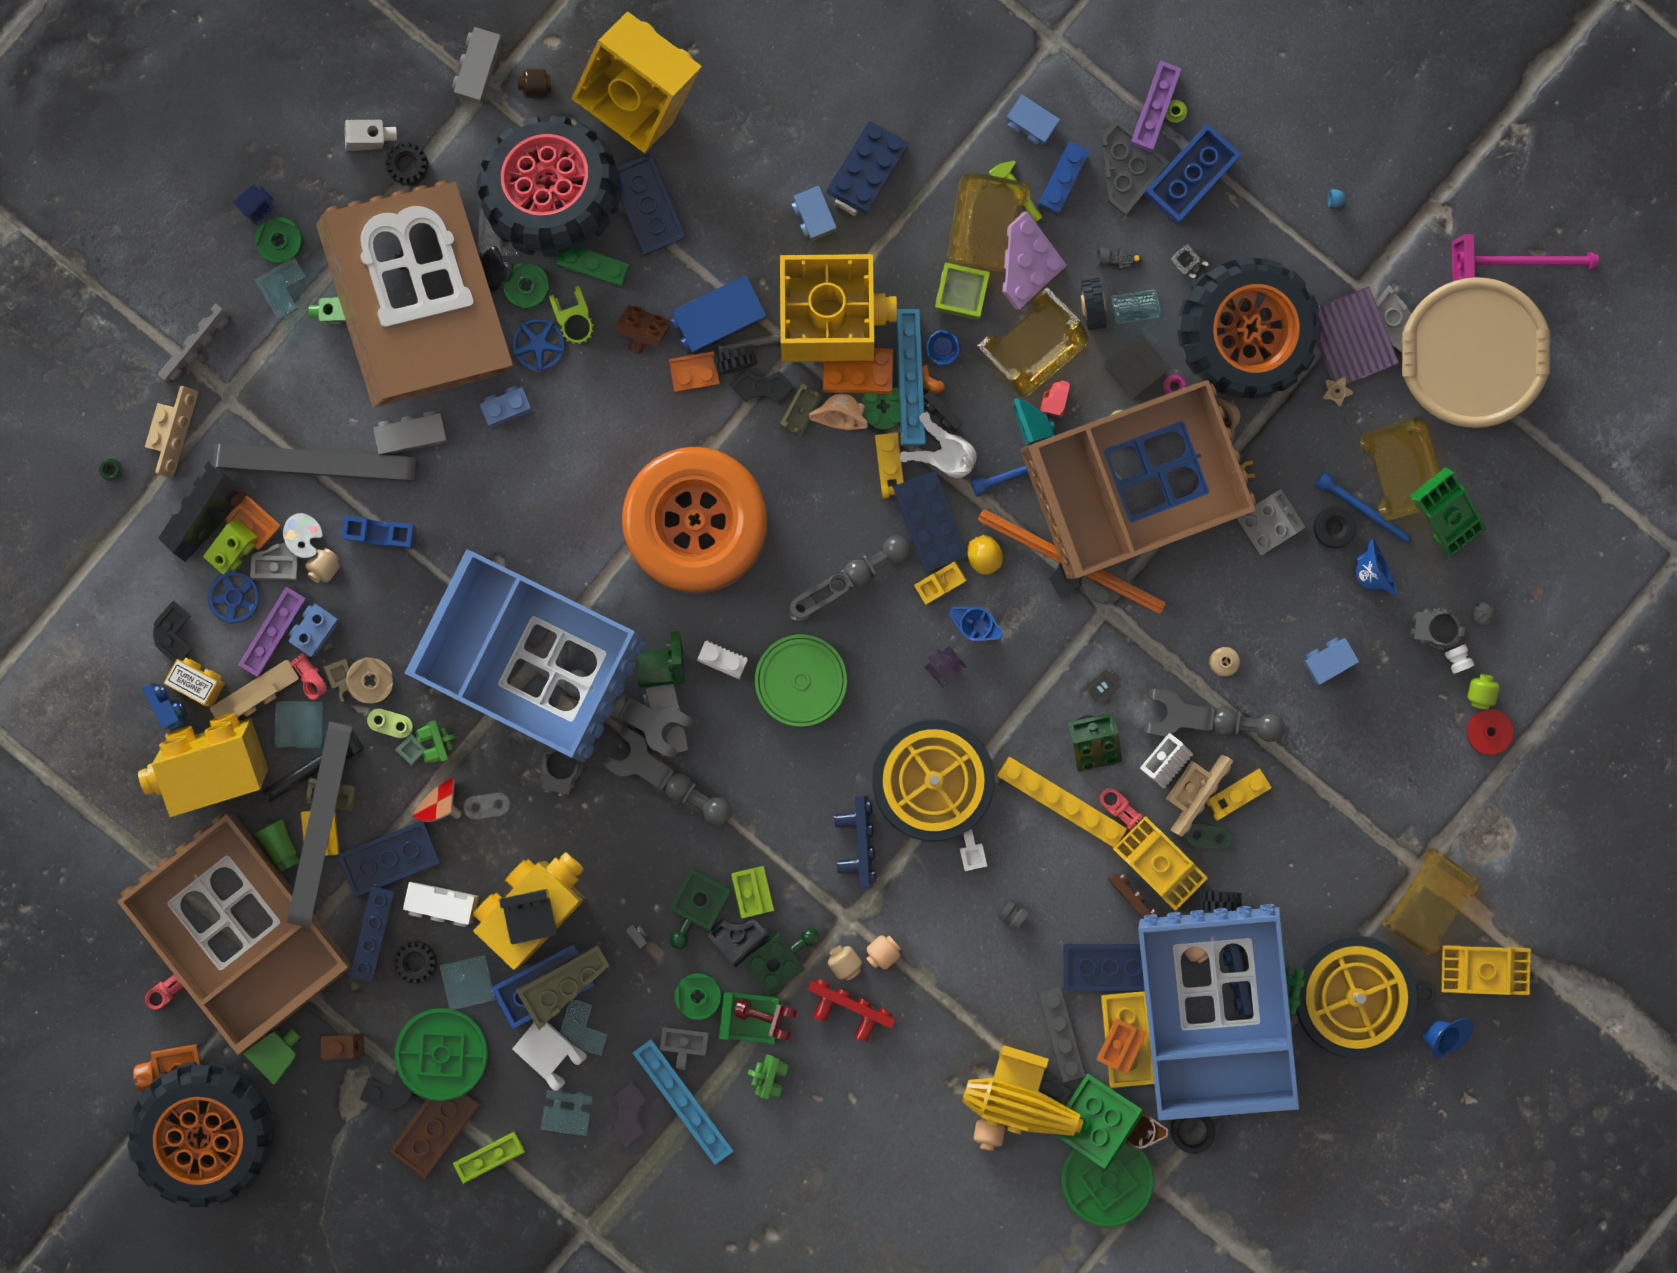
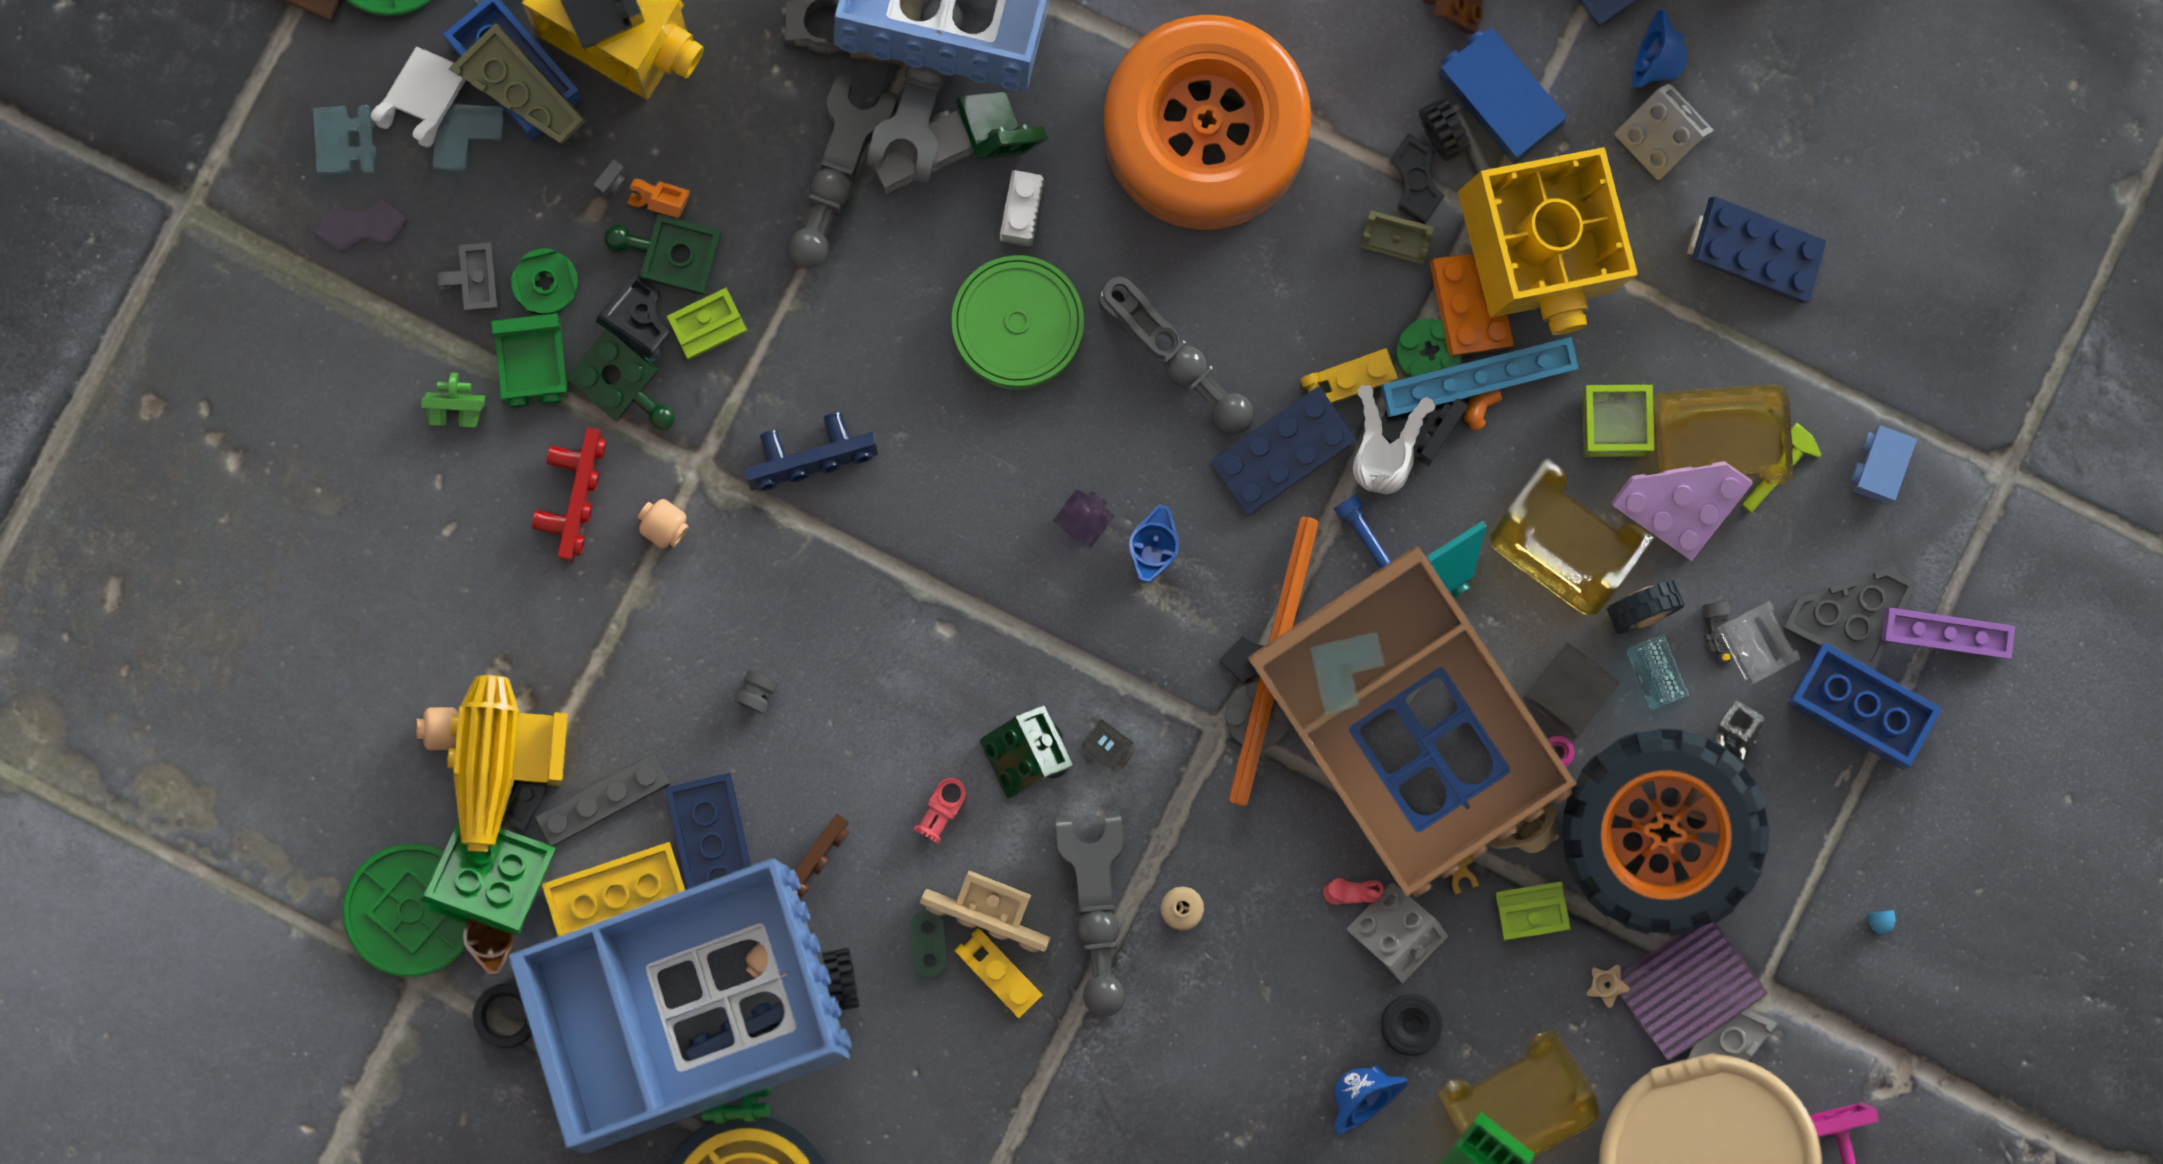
camera: 70 degrees right, 5 degrees down
lime tile [453,1131,526,1184] -> none
dark azure plate [633,1039,734,1165] -> none
orange plate [669,351,720,393] -> none
dark red bar [734,1000,798,1041] -> none
medium blue brick [791,186,837,242] -> none
light nougat hat [809,394,868,430] -> none
tan head [828,945,862,981] -> none
yellow wheel [872,719,994,841] -> none
yellow slope [914,561,967,605] -> none
blue hair [926,330,961,365] -> none
white plate [959,829,987,871] -> none
yellow hair [966,535,1003,575] -> none
yellow plate [997,757,1127,847] -> none
blue arch [1037,141,1090,217] -> none
coral rock [1040,380,1070,418] -> none
orange plate [1096,1018,1147,1075] -> none
yellow plate [1113,816,1208,911] -> none
white brick [1140,733,1193,788] -> none
lime plate [1165,100,1187,123] -> none
medium blue brick [1303,637,1359,686] -> none
blue piece [1314,471,1411,542] -> none
none -> orange plate [627,179,690,219]
none -> clear light blue plate [1310,632,1384,714]
none -> coral piece [1324,878,1384,905]
none -> lime plate [1495,881,1570,941]
none -> light grey bracket [1615,83,1714,180]
none -> blue hat [1632,9,1687,89]
none -> clear plate [1717,600,1801,686]

